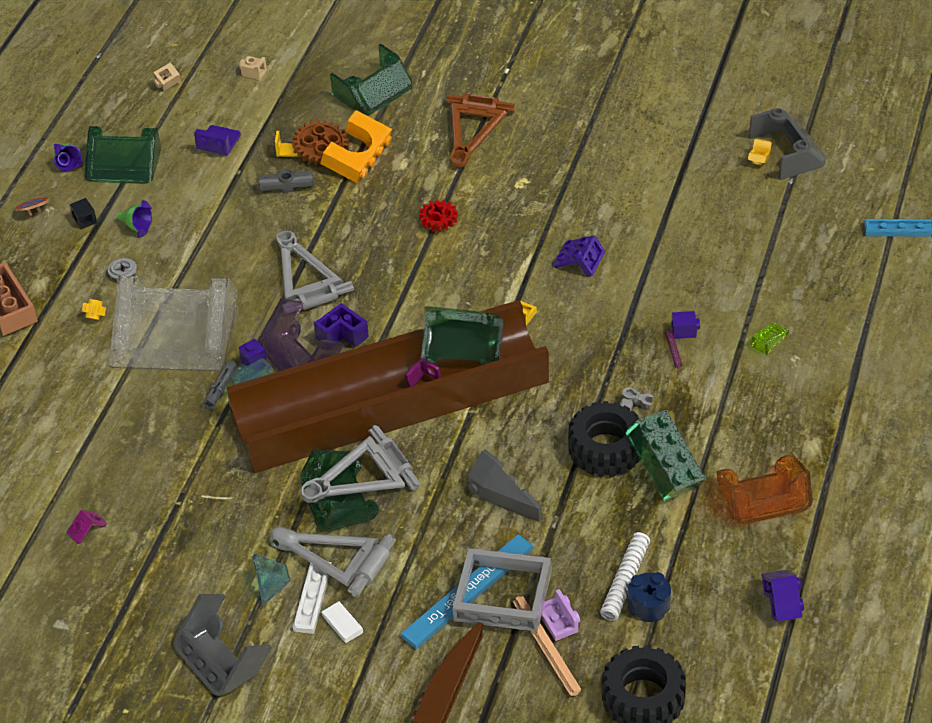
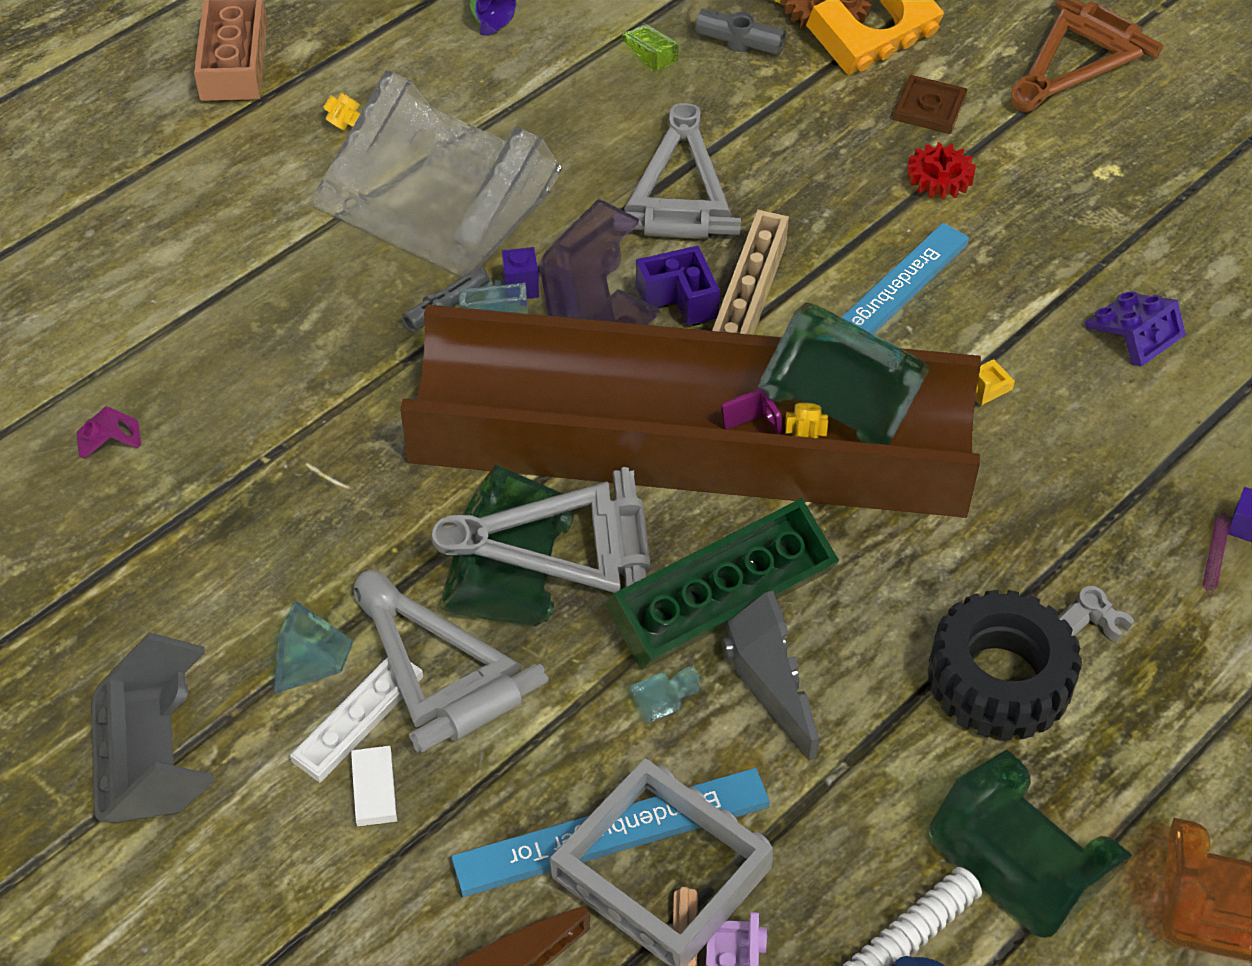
camera: 25 degrees right, 5 degrees up
light grey gear [108,258,137,282] -> none
clear green brick [625,409,706,501] -> none
none -> dark green brick [605,498,839,670]
none -> clear neon green slope [622,24,679,71]
none -> clear light blue plate [630,666,701,723]
none -> tan brick [712,210,789,335]
none -> yellow gear [785,403,828,438]
none -> dark azure tile [817,223,969,345]
none -> reddish brown tile [893,75,968,134]
none -> clear green windscreen [929,750,1132,938]

